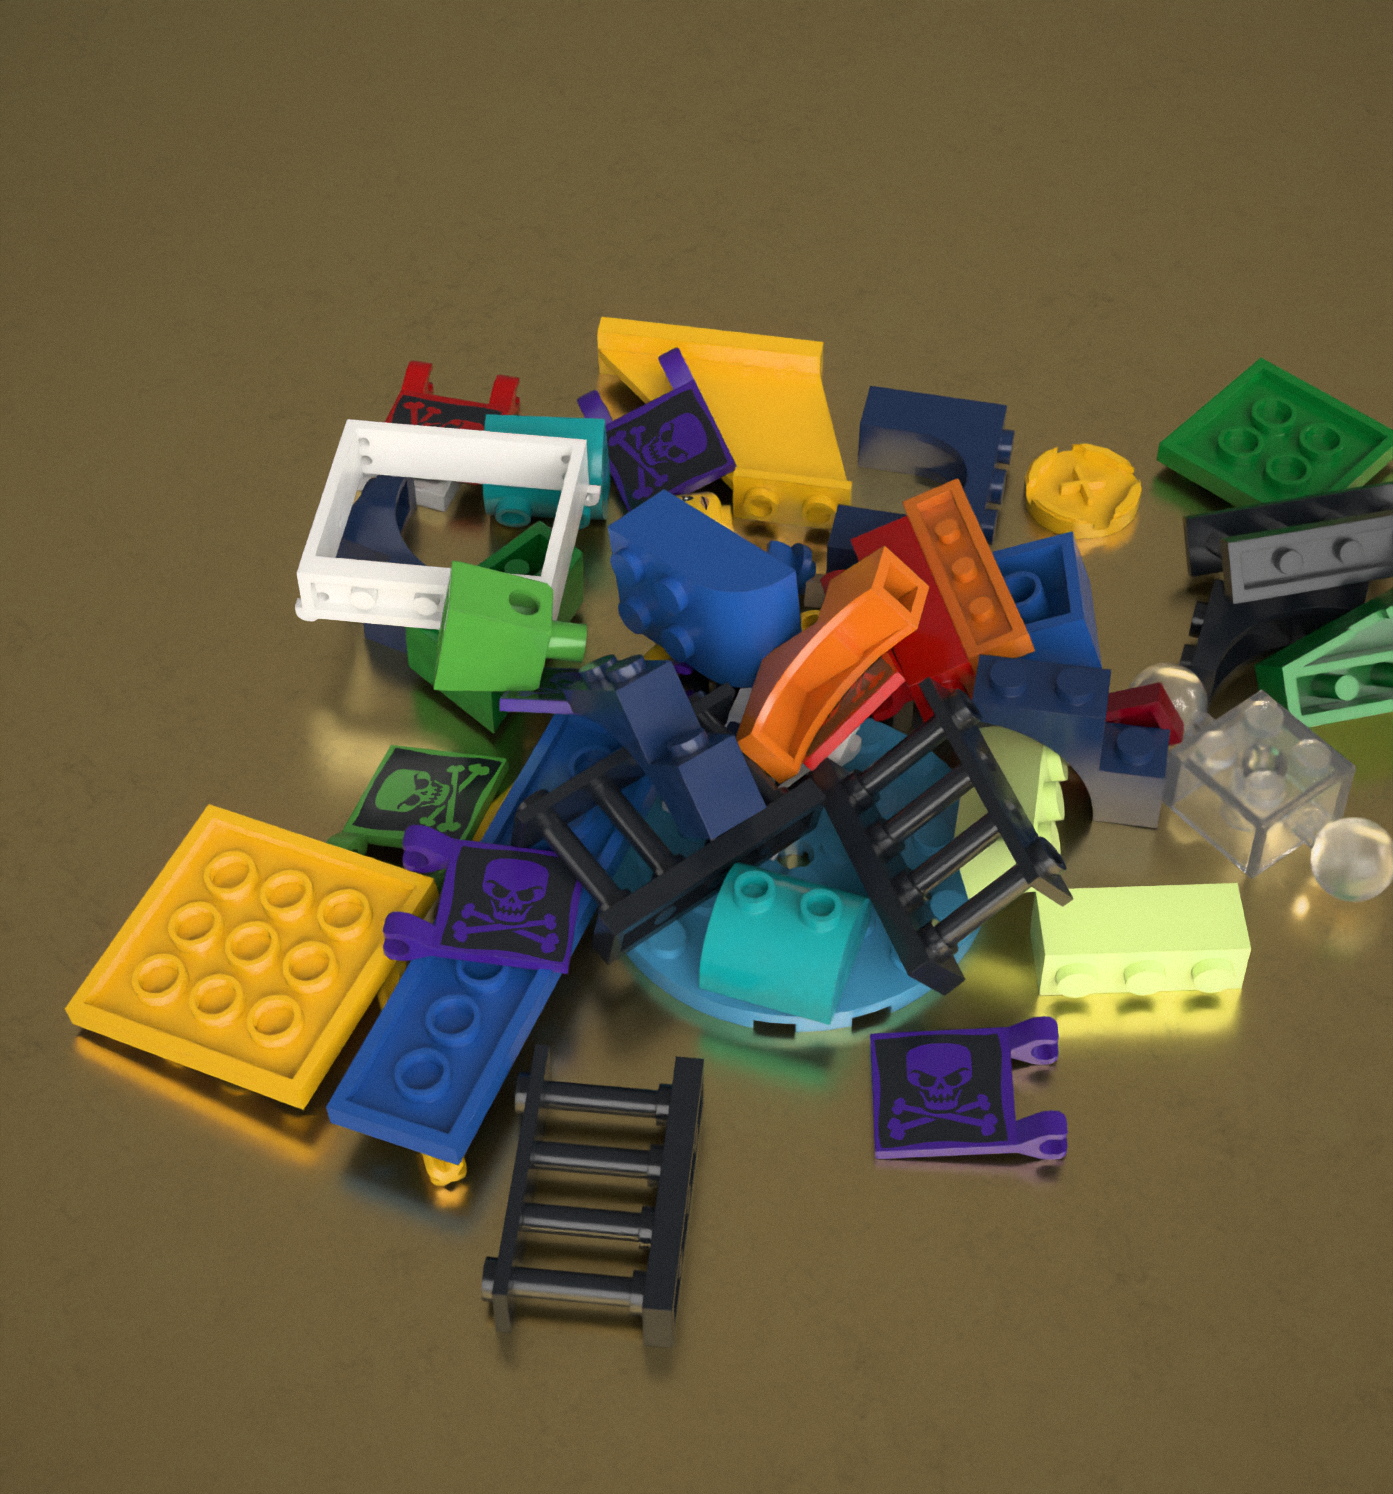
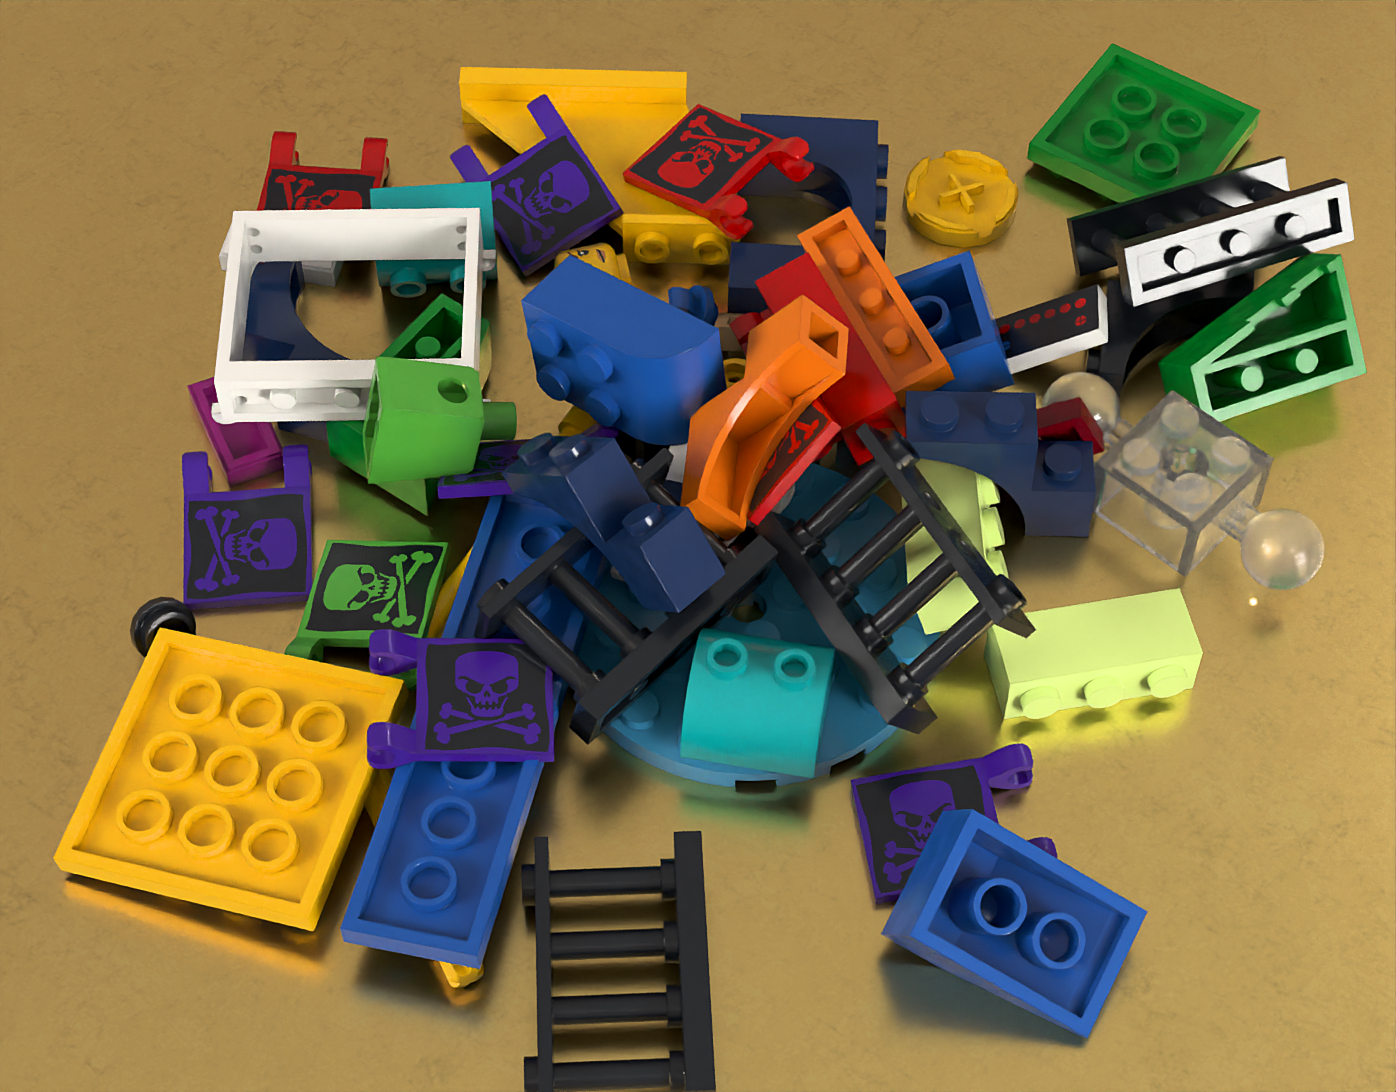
camera: 10 degrees left, 5 degrees up
none -> black plate [130,596,196,658]
none -> flag [182,444,313,610]
none -> magenta tile [187,377,283,488]
none -> red flag [622,104,815,240]
none -> blue slope [881,809,1148,1038]
none -> black tile [995,284,1108,374]

